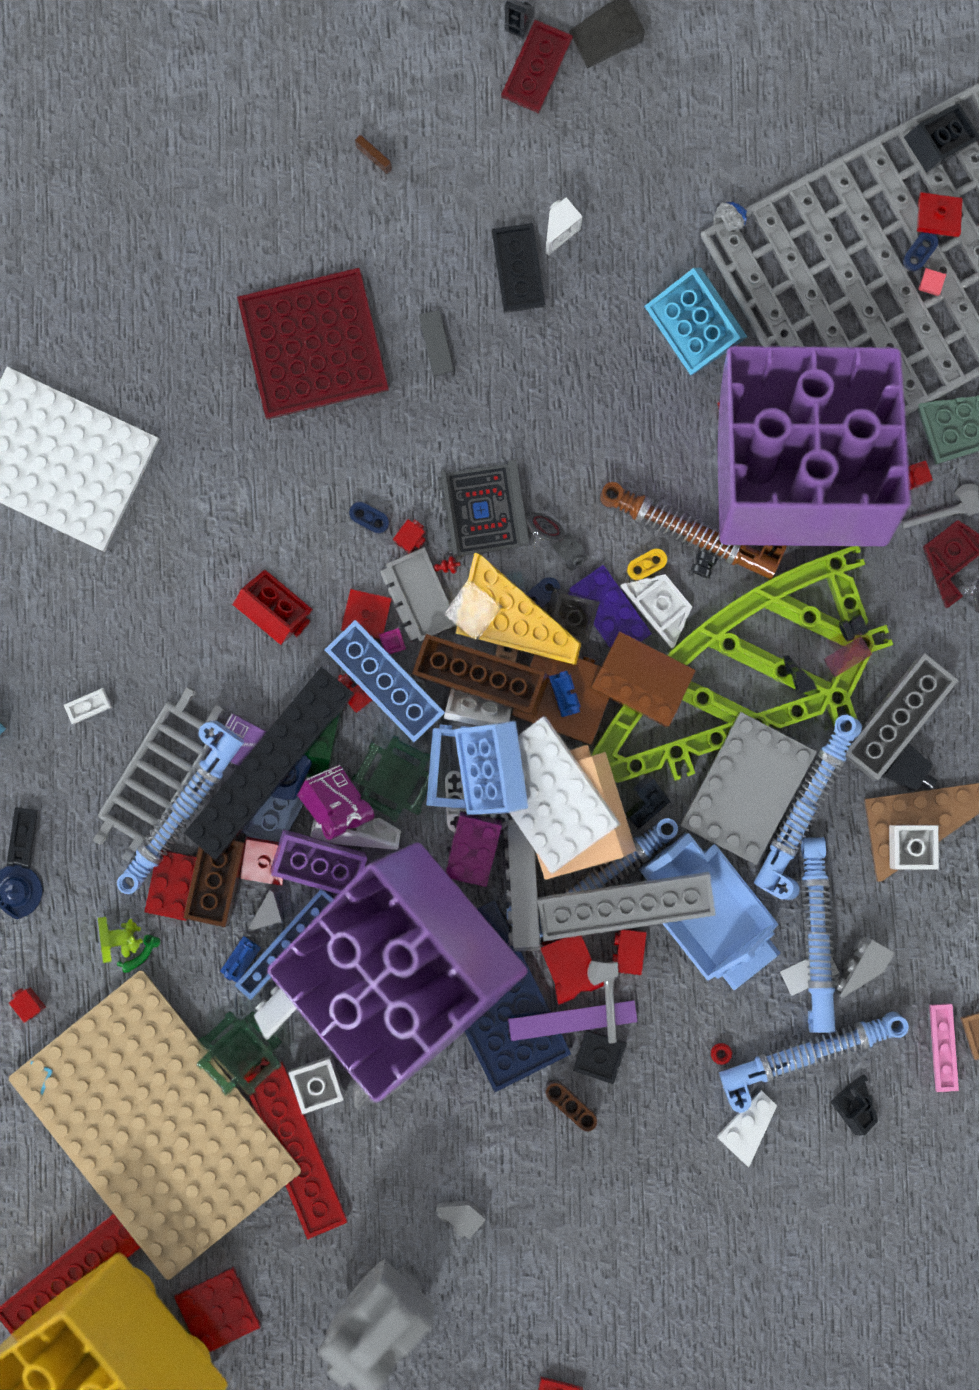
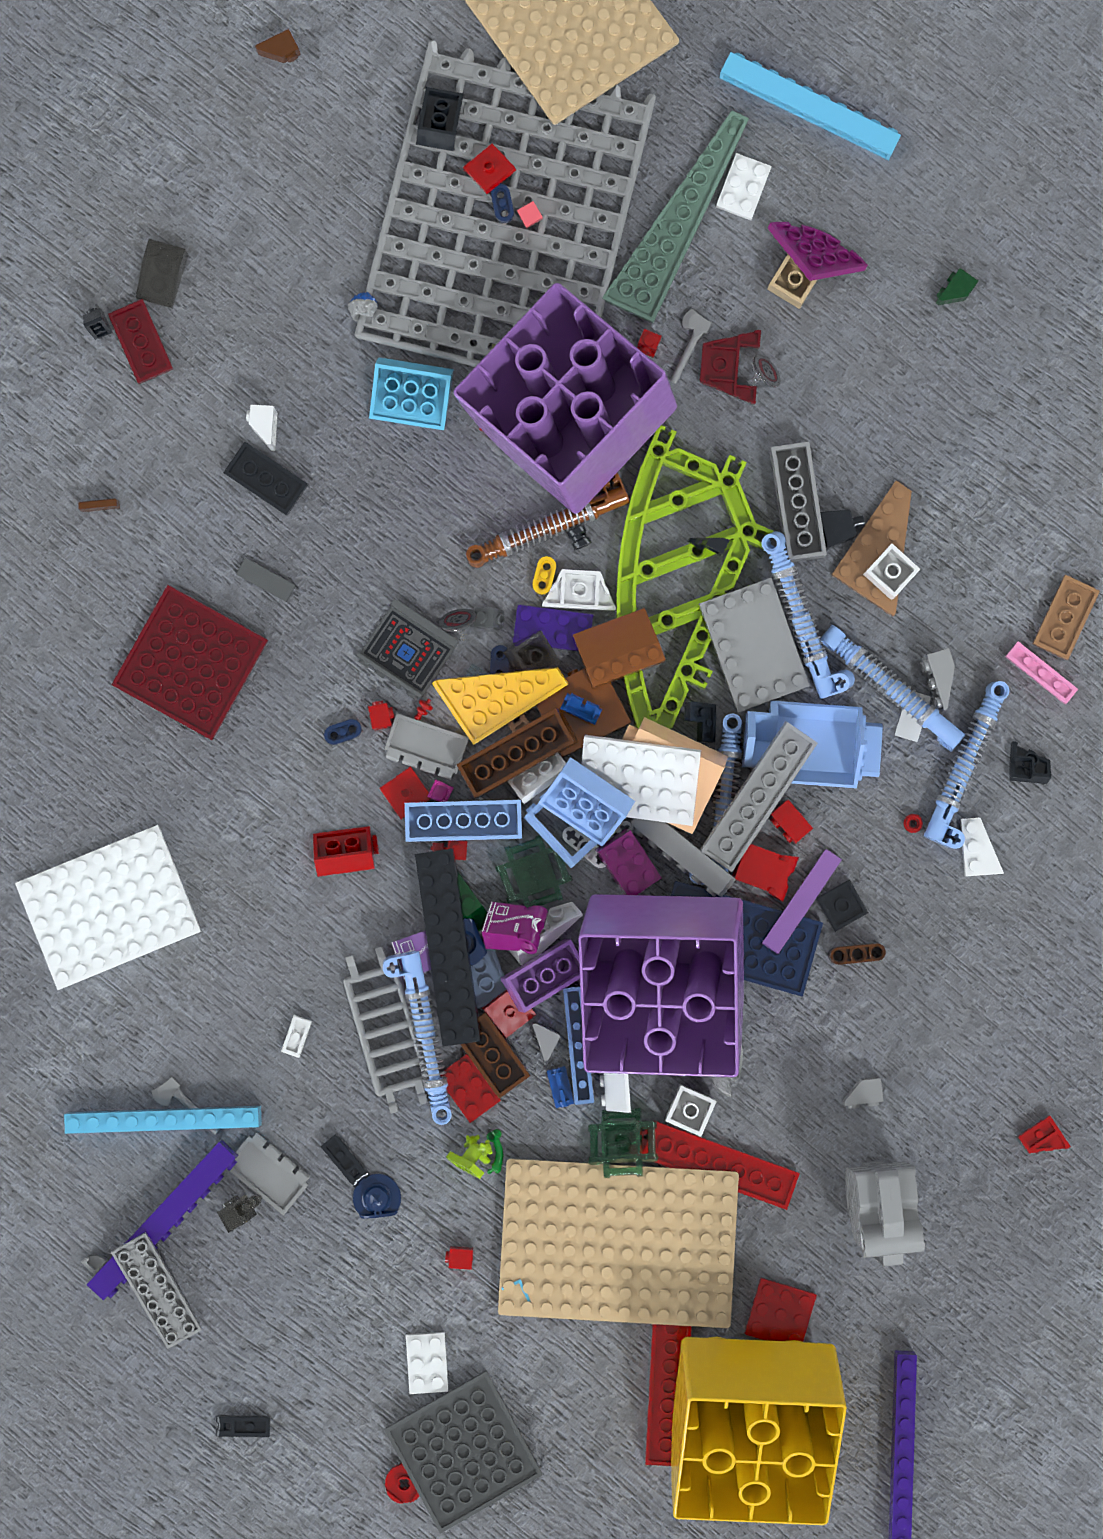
camera: 55 degrees left, 0 degrees up
clear plate [444,580,502,640] -> none
light grey piece [587,961,618,1043] -> none
clear pink plate [823,636,872,677] -> none
black wheel [839,614,868,642] -> none

